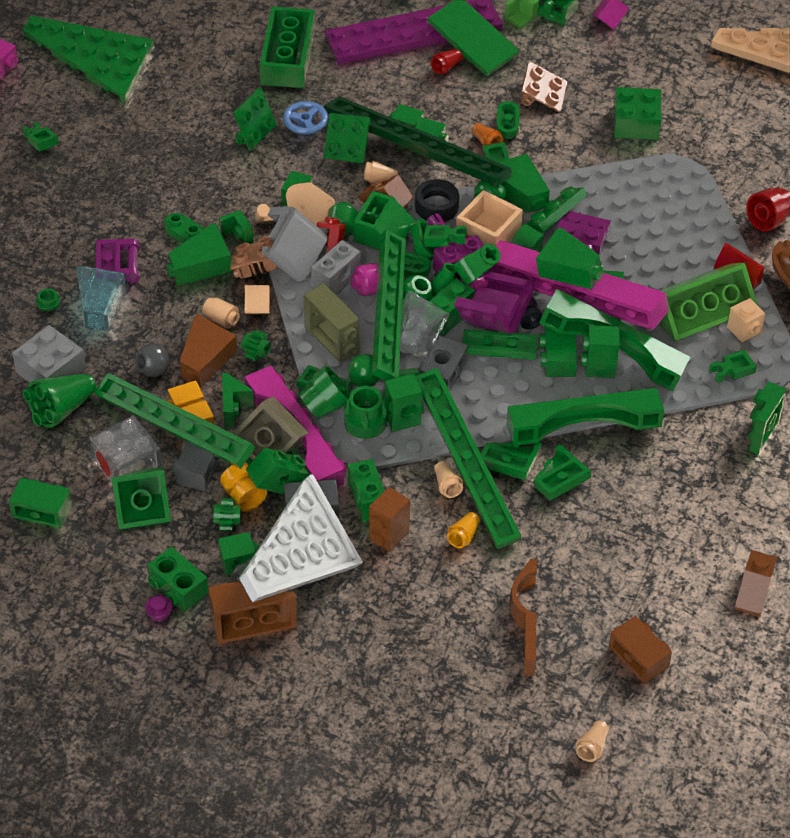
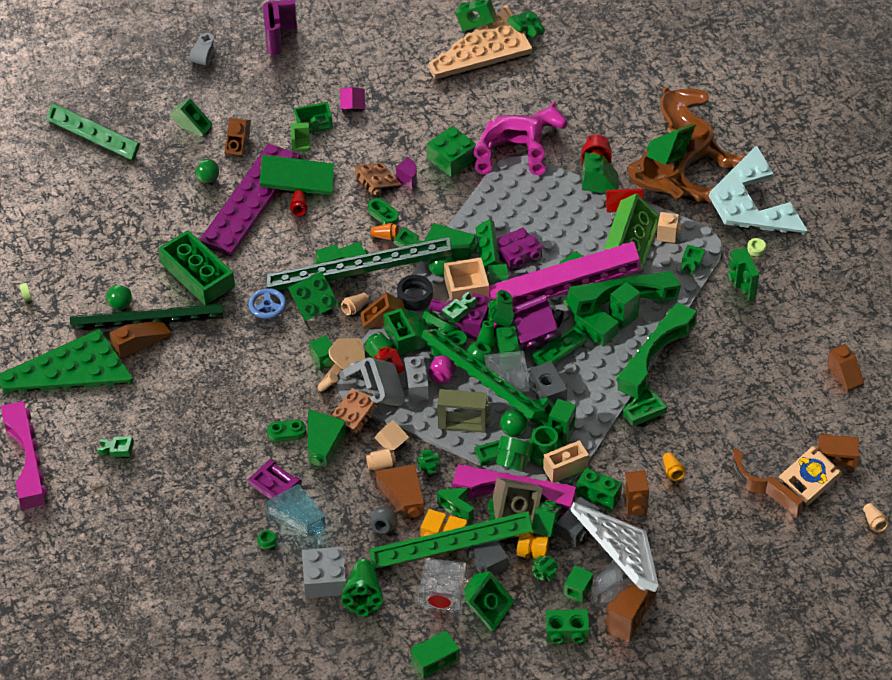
camera: 45 degrees left, 0 degrees up
magenta plate [145,595,173,621] -> none
green bracket [219,210,254,244] -> none
green hinge [233,87,277,151] -> none
green plate [415,367,521,550] -> none
light nougat cone [434,461,463,498] -> none
green wing [534,444,591,501] -> none
green slope [536,227,603,290] -> none
none -> dark green plate [69,303,223,328]
none -> green piece [106,284,132,310]
none -> dark orange slope [110,321,172,359]
none -> magenta brick [396,157,417,190]
none -> dark pink animal [474,102,568,175]
none -> light nougat brick [543,440,589,483]
none -> green slope [582,153,618,194]
none -> light nougat container [779,446,842,506]

